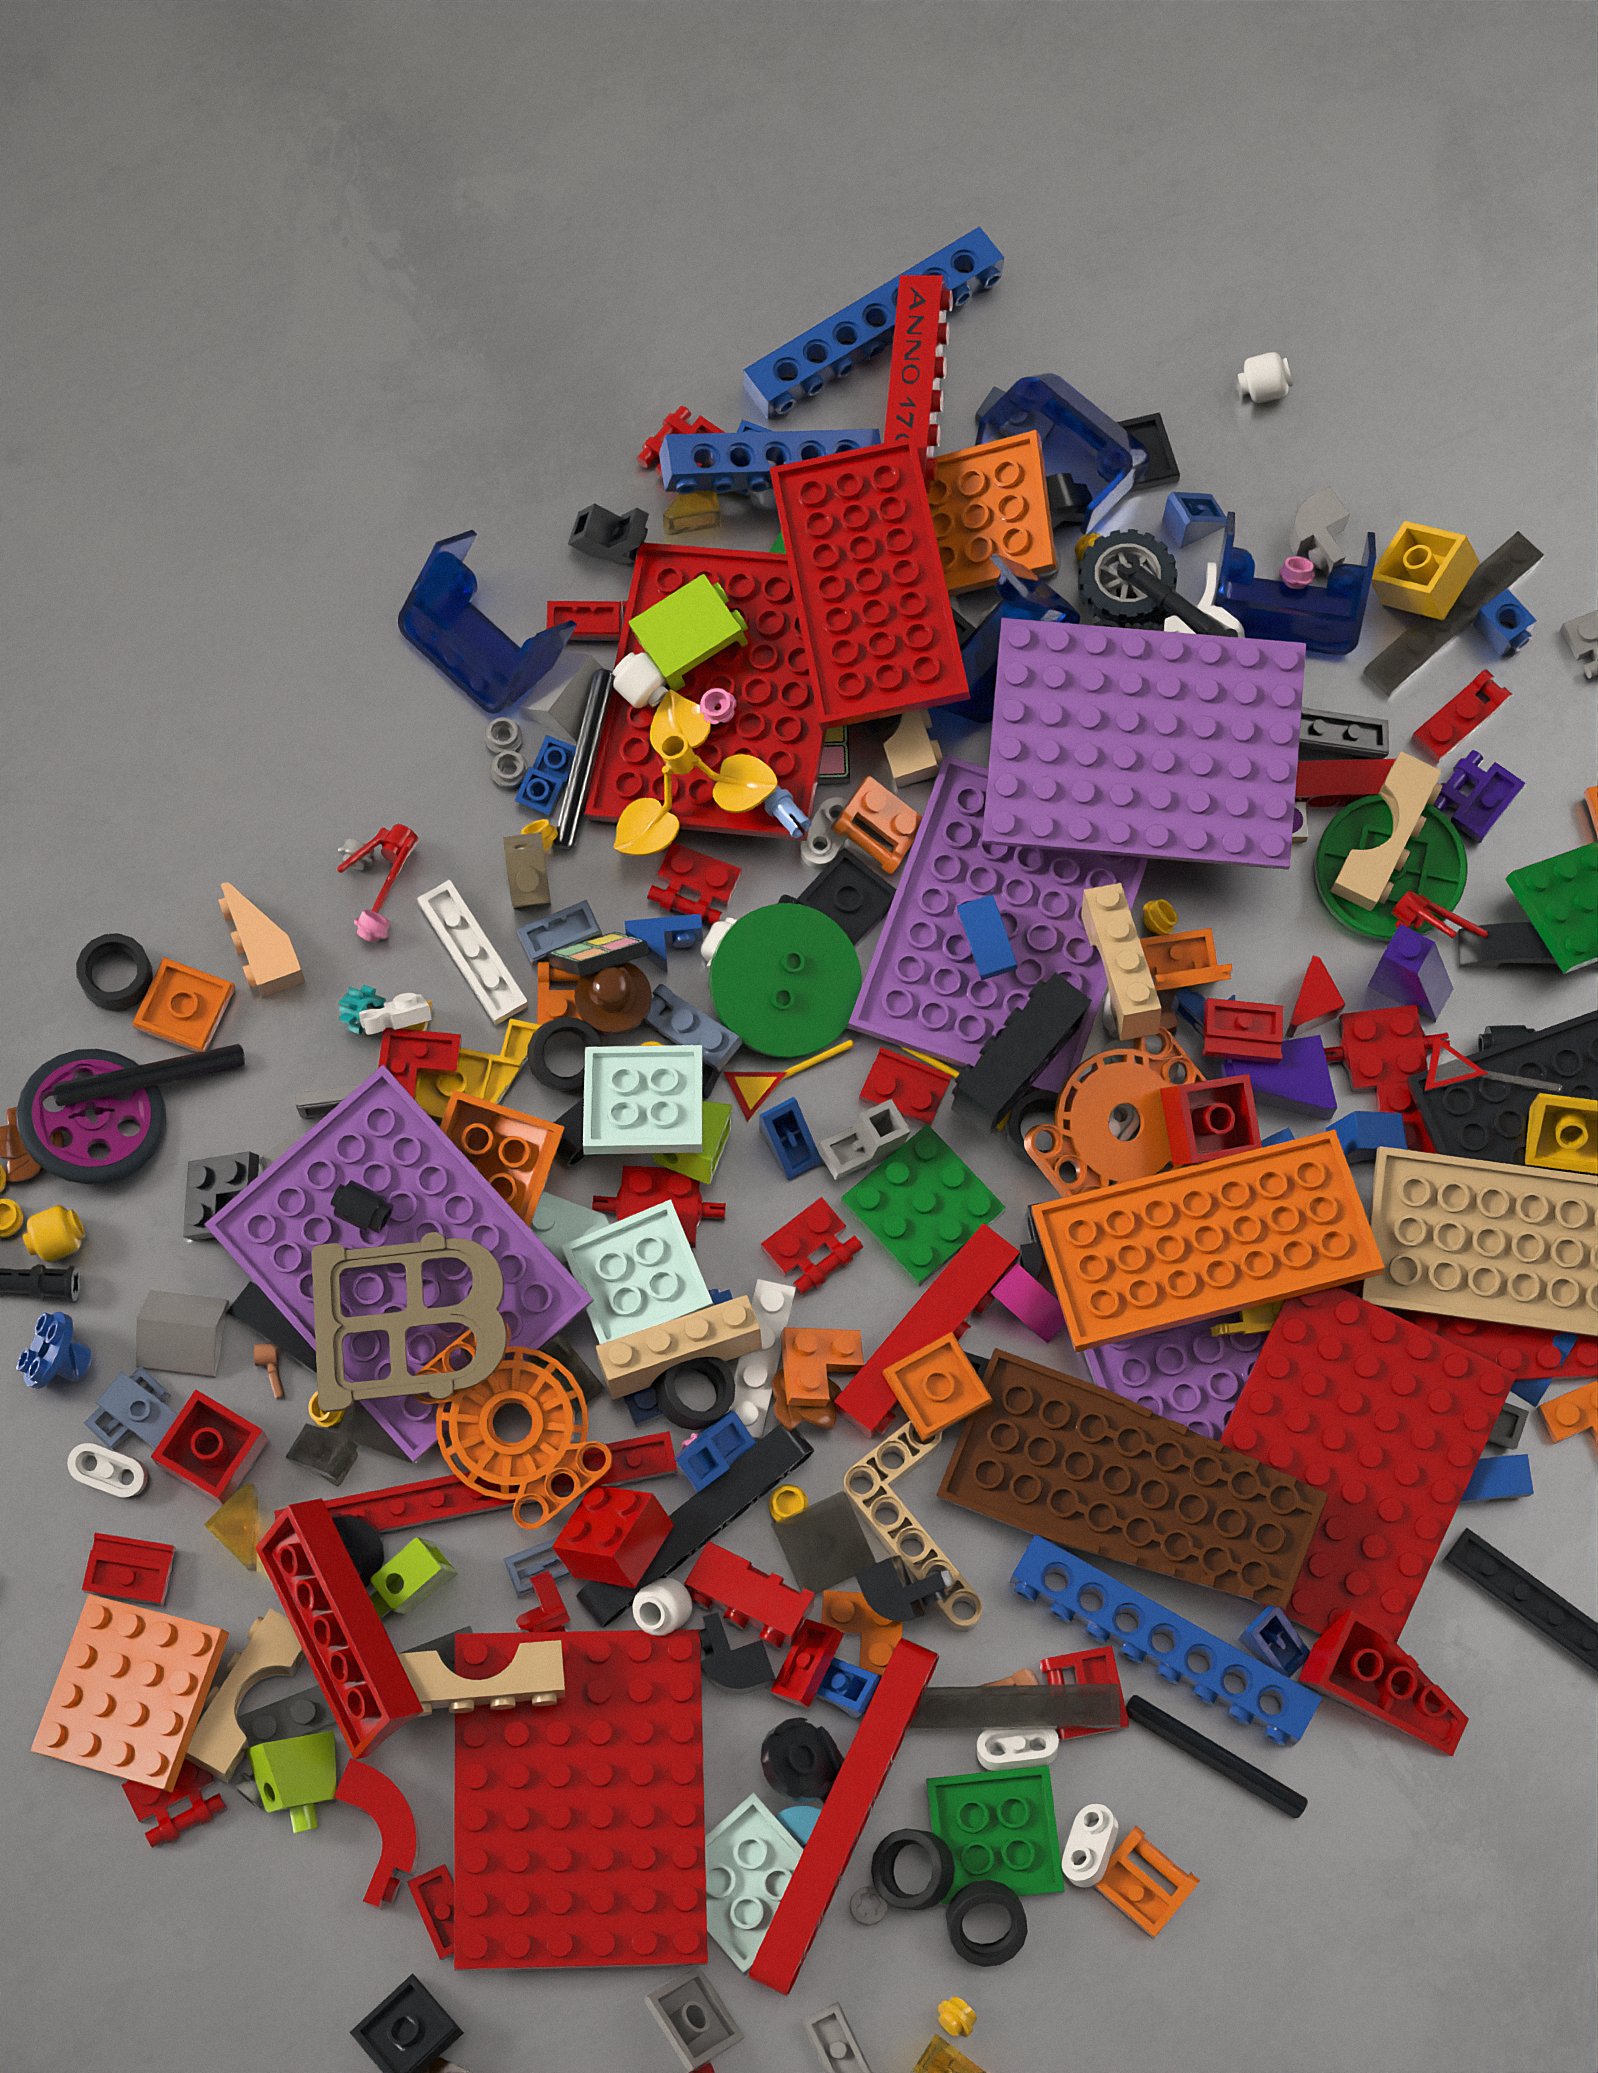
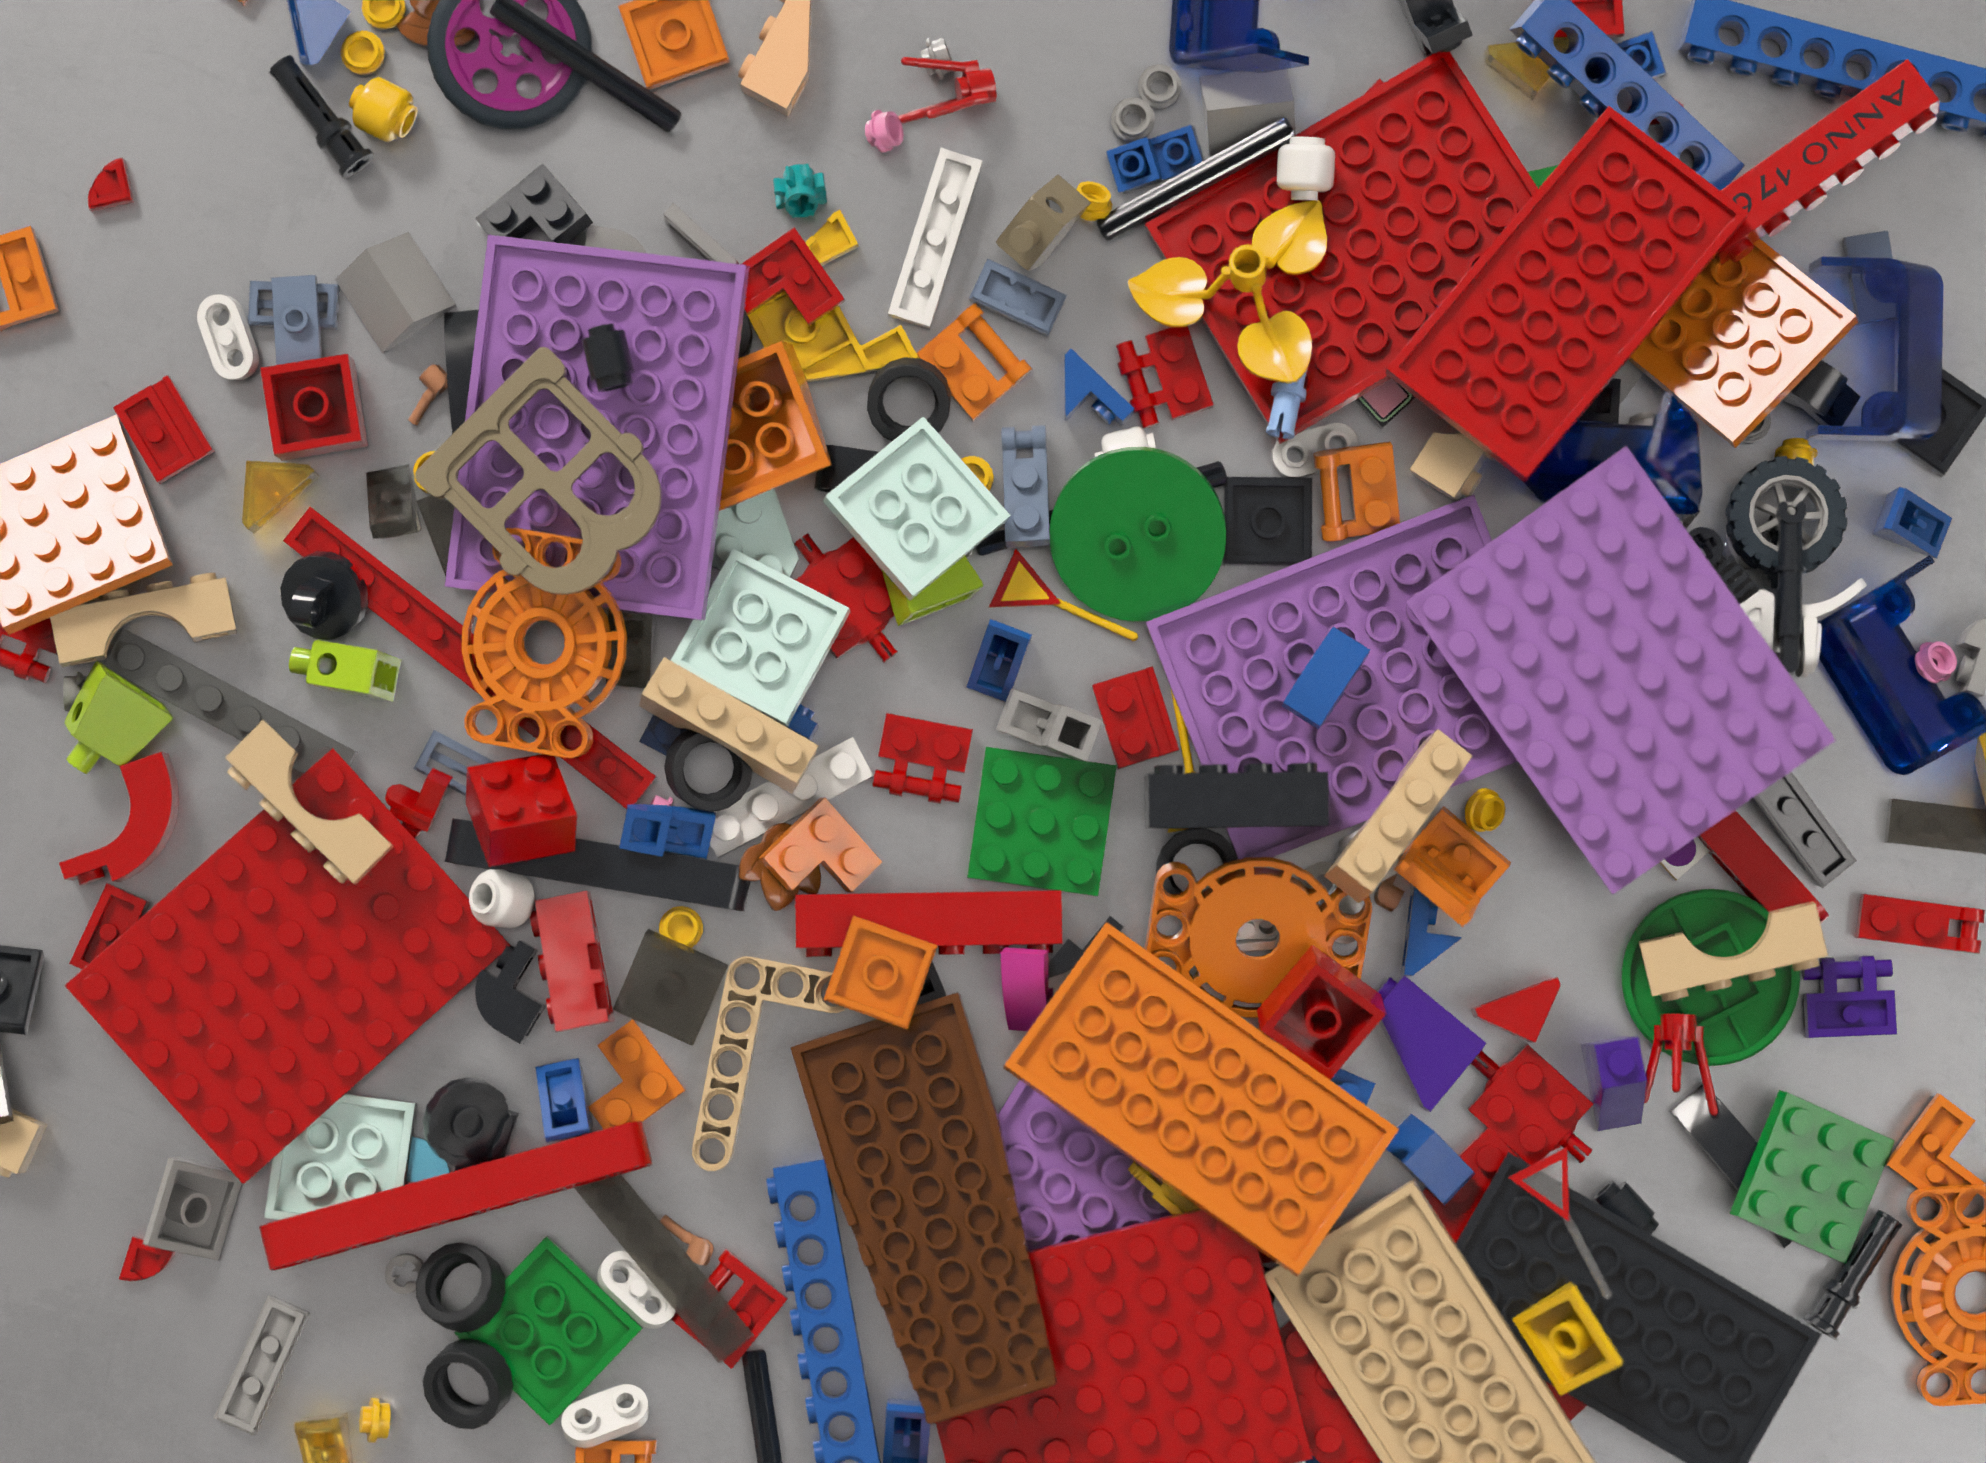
camera: 50 degrees right, 15 degrees up
blue plate [17,1312,92,1389] -> none
red arch [255,1498,424,1760] -> none
white plate [359,993,432,1035] -> none
red plate [546,601,622,641] -> none
black tile [547,931,649,977] -> none
reddish brown plate [574,962,652,1036] -> none
lime panel [628,574,748,692] -> none
bright pink plate [699,688,736,725] -> none
red plate [770,1619,844,1708] -> none
black brick [854,1555,955,1621] -> none
red plate [1203,998,1283,1063] -> none

